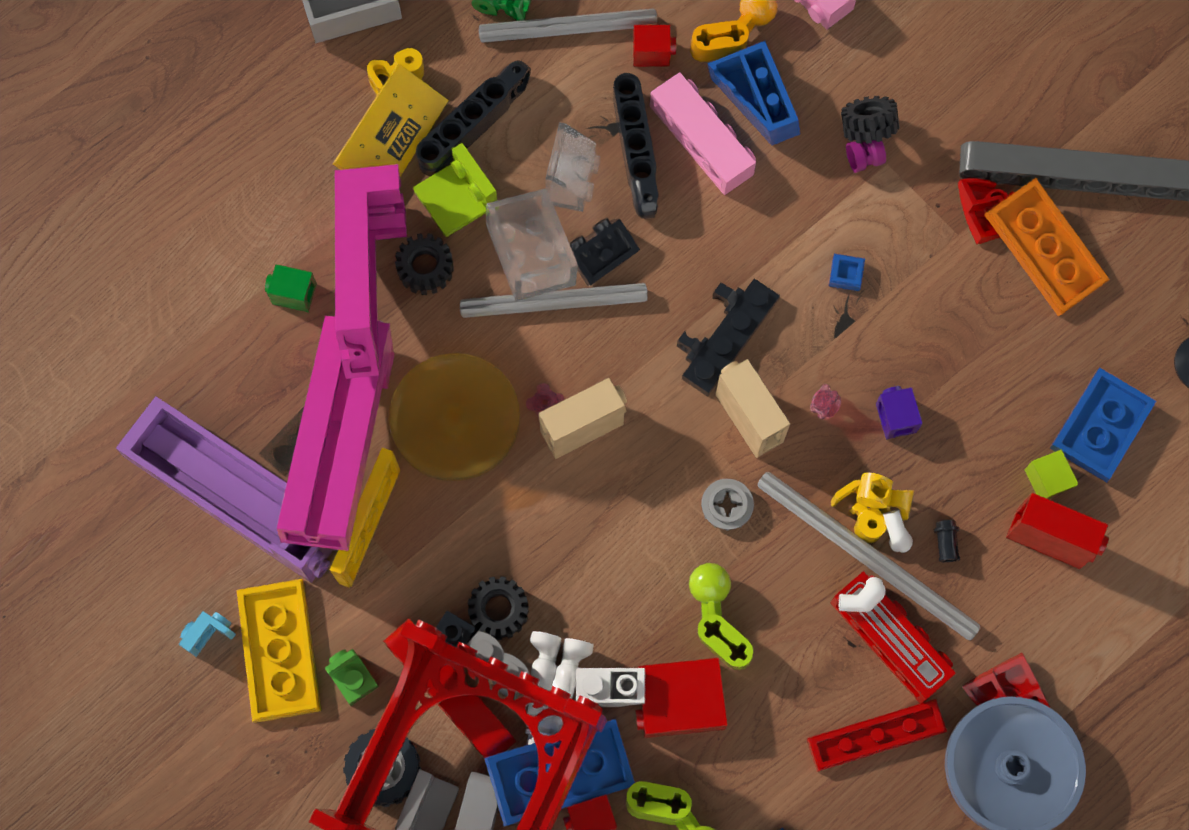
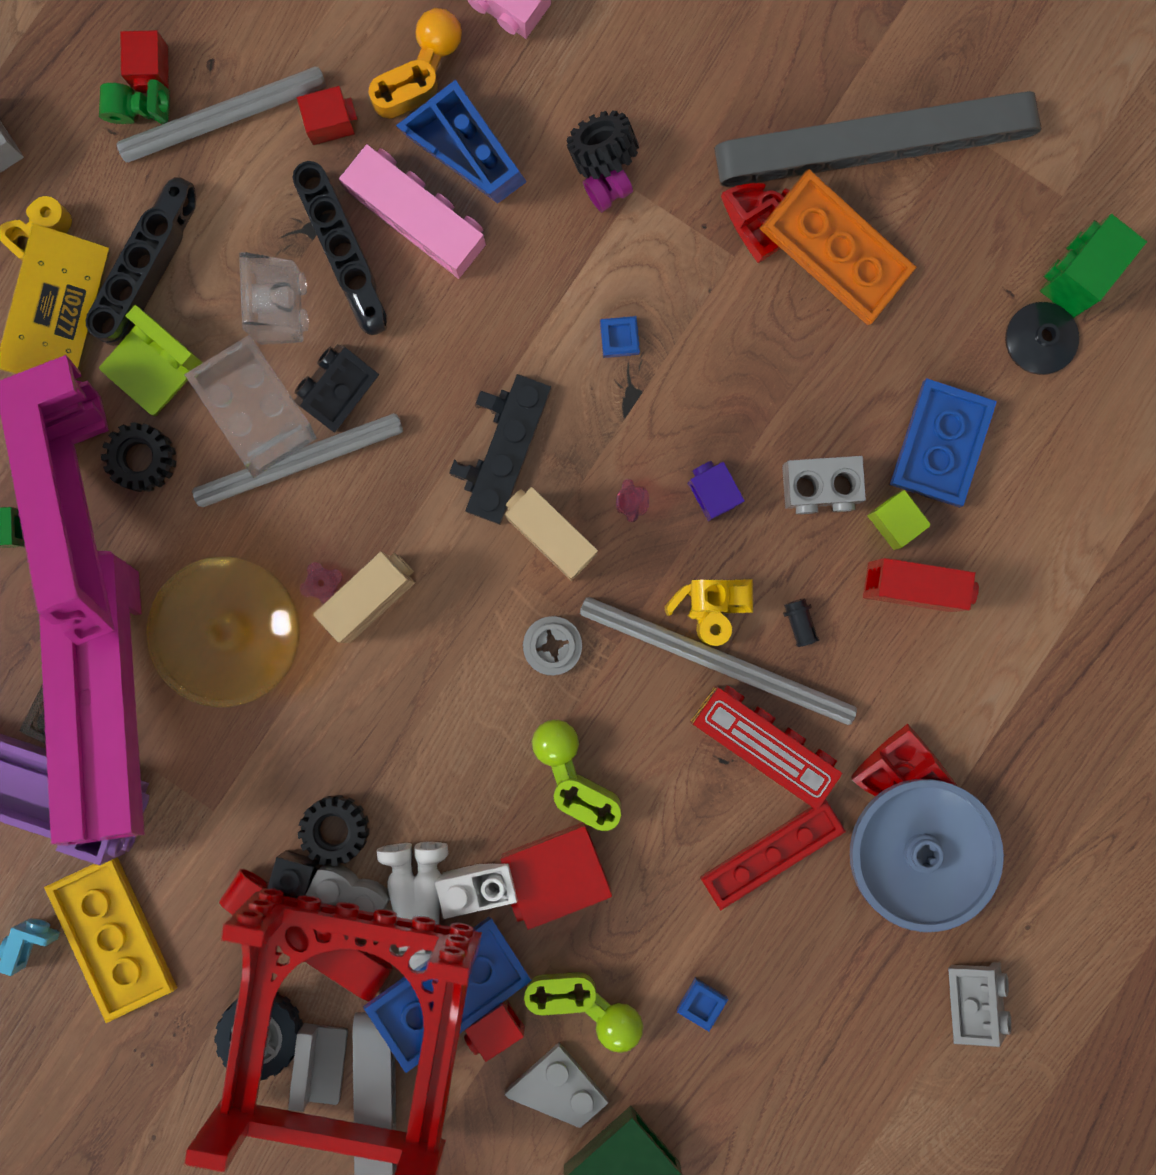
camera: 20 degrees left, 15 degrees up
bright green bracket [325,649,379,706] -> none
yellow tile [330,447,401,588] -> none
white arm [839,577,886,612] -> none
white arm [883,510,913,553] -> none
none -> light grey brick [782,456,866,514]

